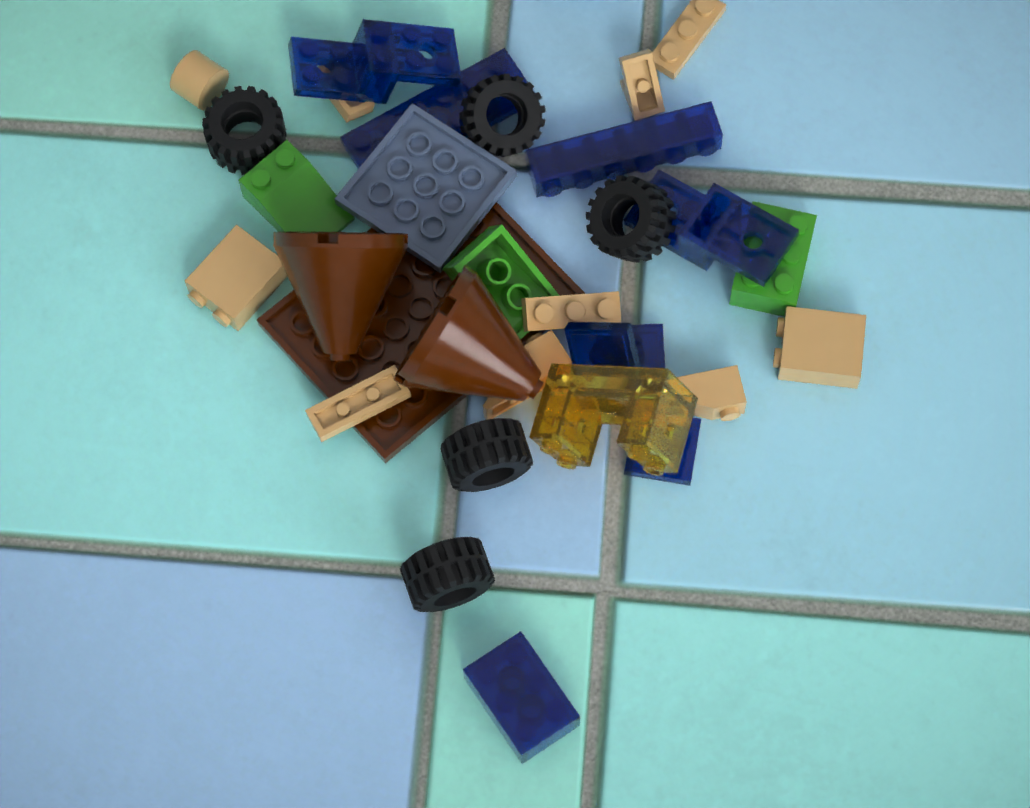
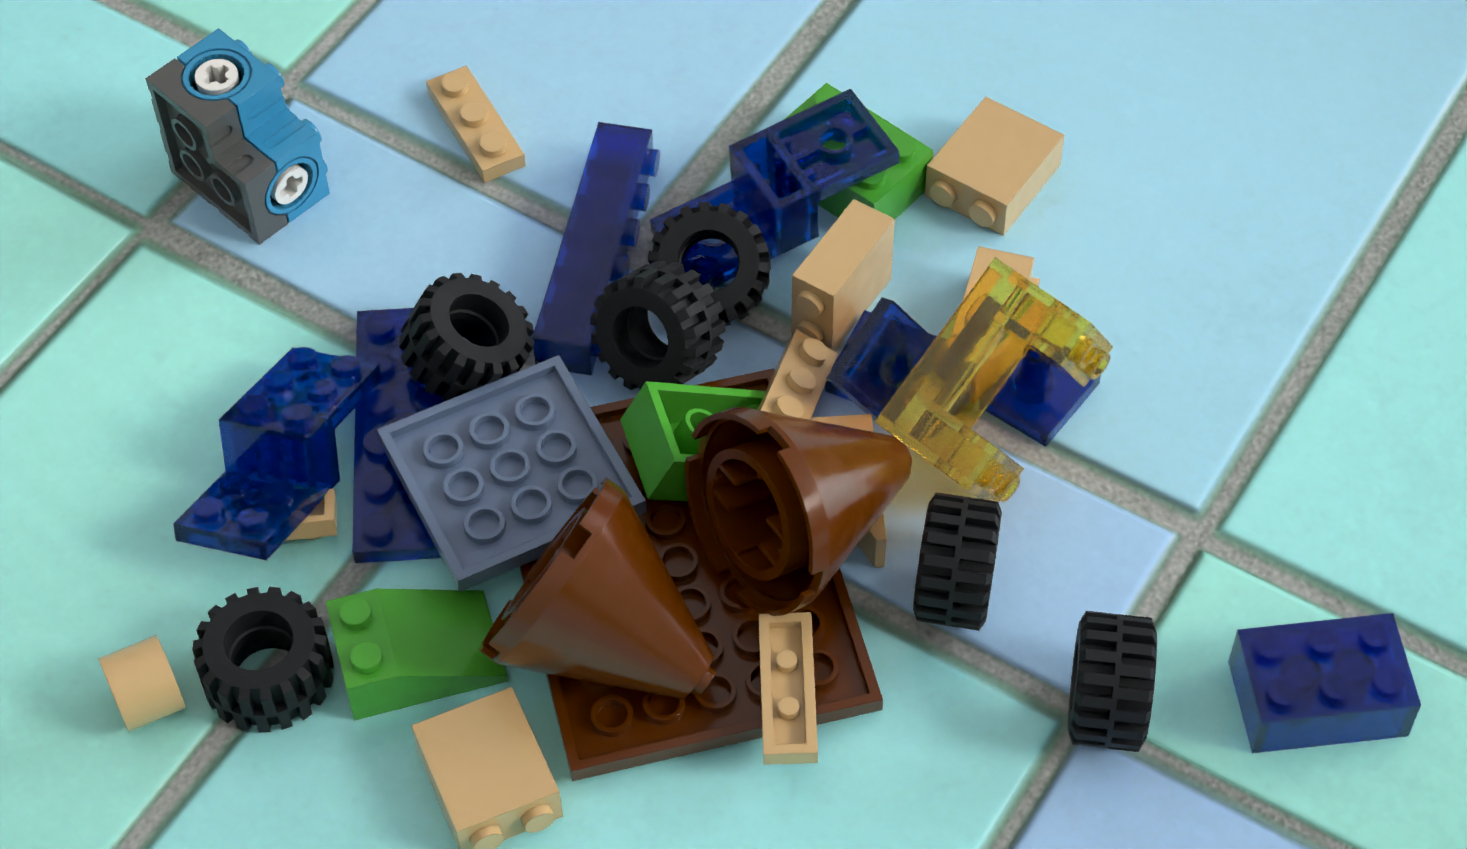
camera: 65 degrees left, 15 degrees down
tan slope [619,49,665,121] -> none
none -> black tyre [590,260,726,390]
none -> tan brick [791,199,895,351]

